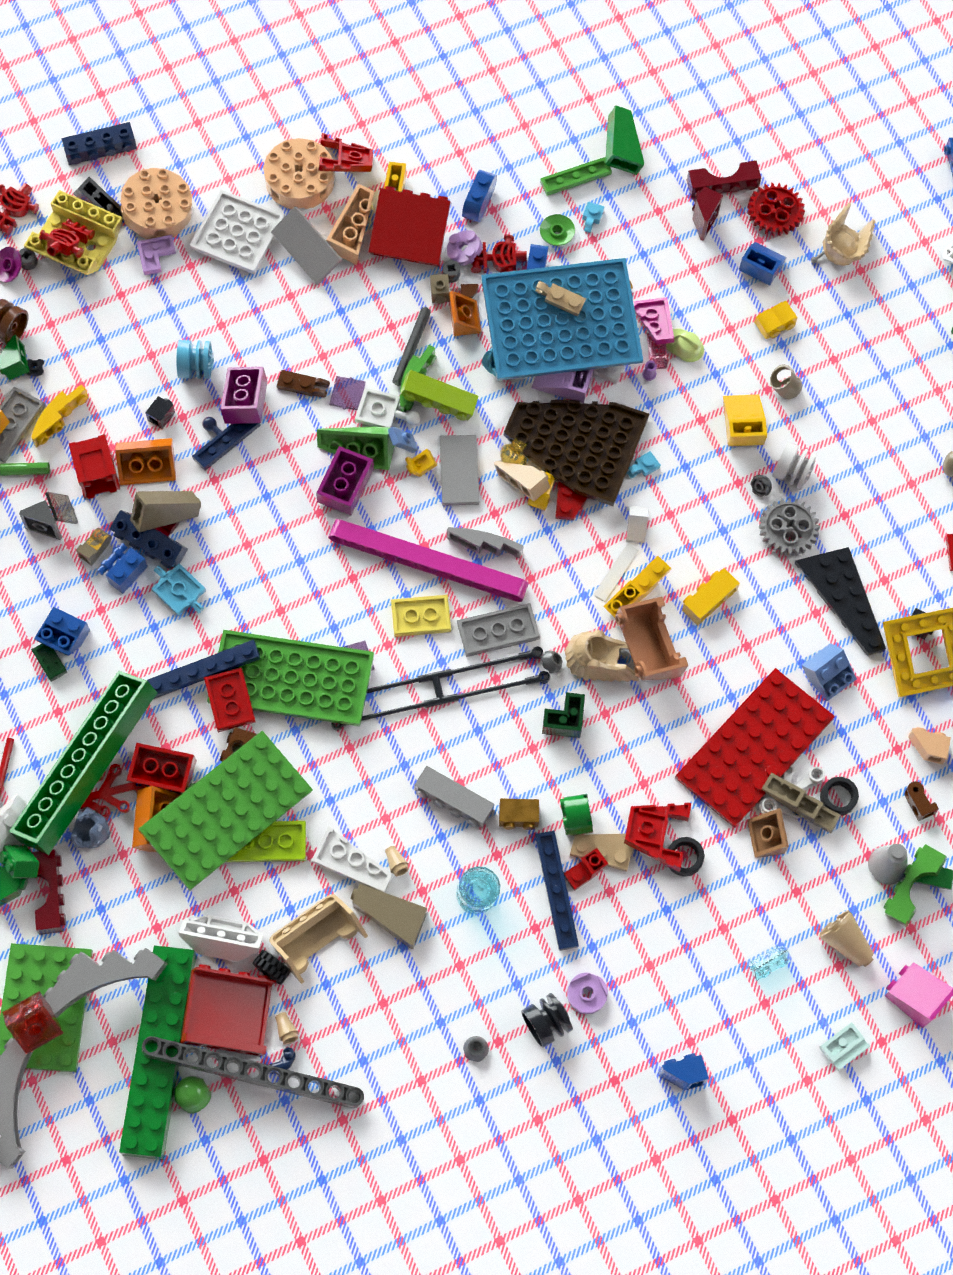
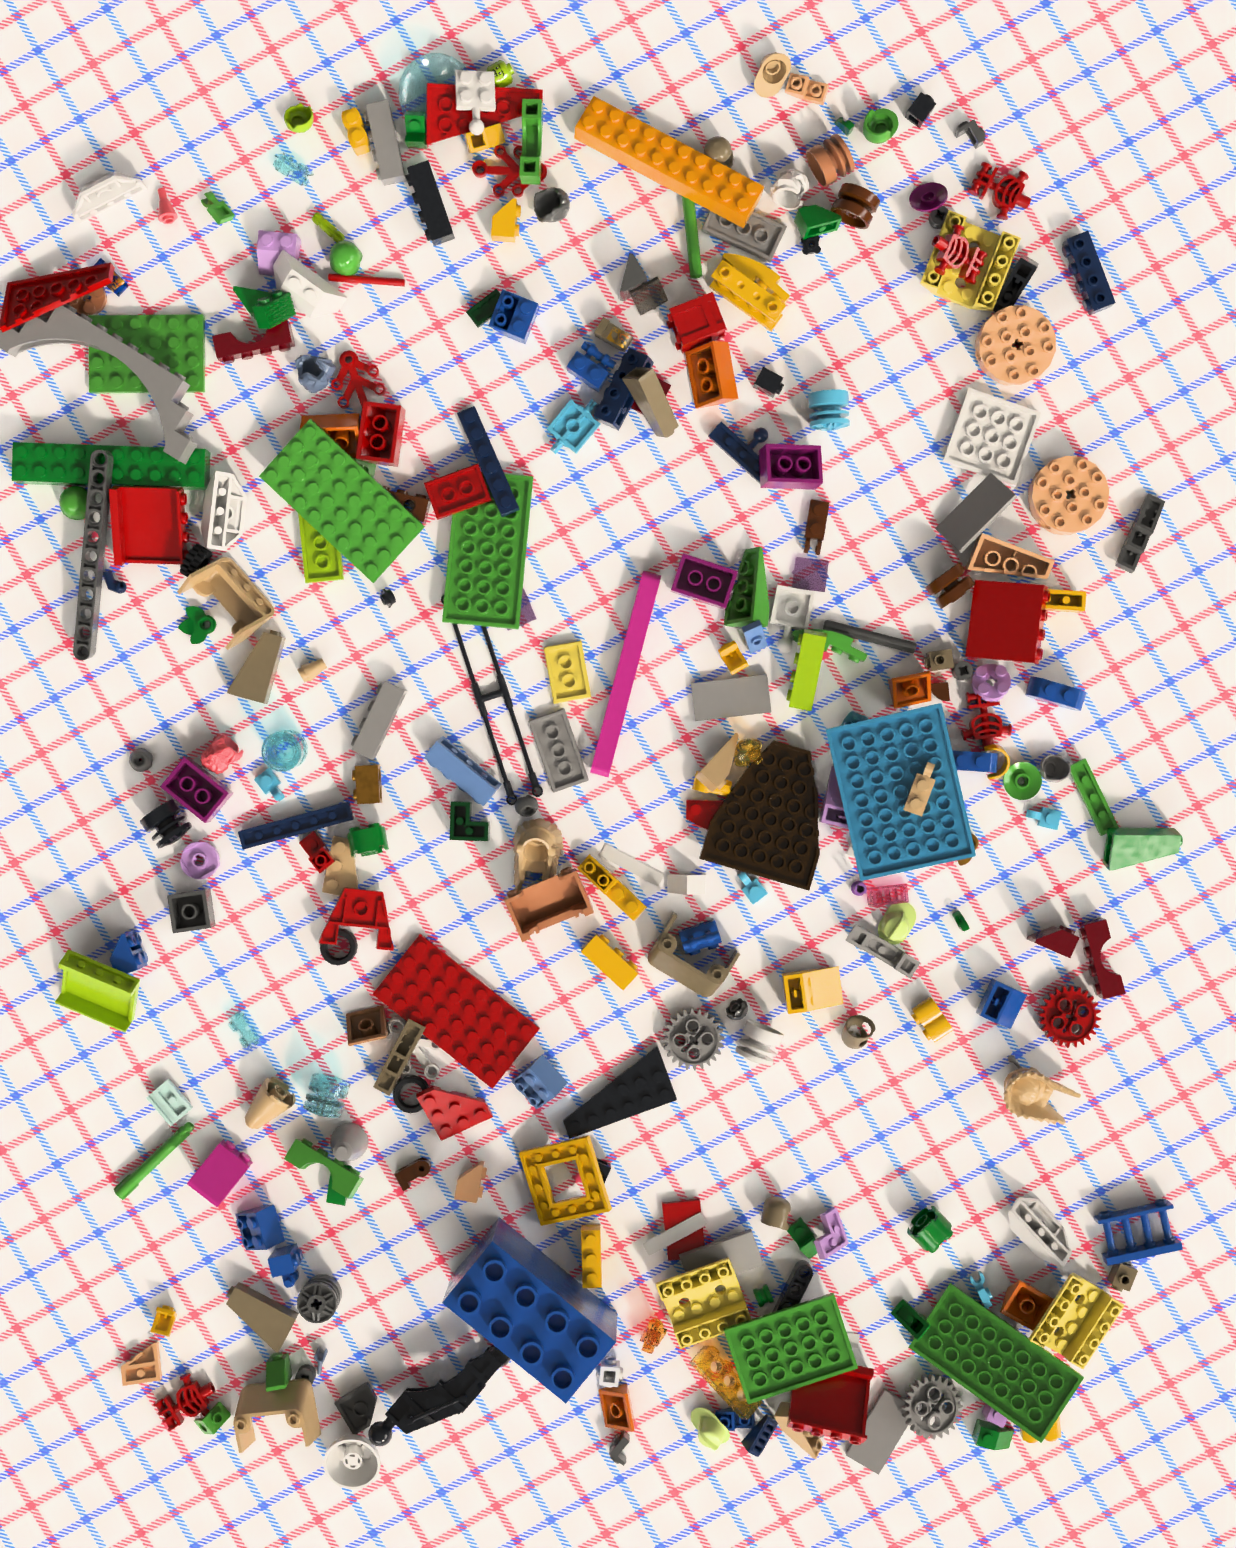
camera: 85 degrees right, 20 degrees up
clear red slope [2,991,63,1054] -> none
green brick [9,670,157,855] -> none
lavender plate [137,235,176,276] -> none
tan cone [275,1012,299,1045] -> none
white wing [312,825,393,892] -> none
red wing [318,133,373,172] -> none
light grey slope [446,527,524,559] -> none
wing [633,297,674,345] -> none
none -> lime panel [55,949,140,1033]
none -> bright green piece [114,1122,195,1200]
none -> magenta brick [160,757,234,823]
none -> dark grey brick [167,888,216,934]
none -> green plate [178,606,217,644]
none -> coral hair [200,733,244,774]
none -> medium azure plate [254,768,285,802]
none -> clear light blue wheel [303,1073,351,1118]
none -> black plate [380,589,396,608]
none -> plate [416,1086,493,1141]
none -> medium blue brick [424,736,502,806]
none -> dark tan windscreen [648,912,741,997]
none -> blue brick [678,919,722,956]
none -> yellow fence [709,260,786,332]
none -> light grey slope [845,924,921,979]
none -> reddish brown wheel [925,562,975,609]
none -> green tile [952,910,970,932]
none -> yellow helmet [984,744,1010,779]
none -> light grey hair [1039,754,1071,783]
none -> dark grey slope [1115,493,1166,574]

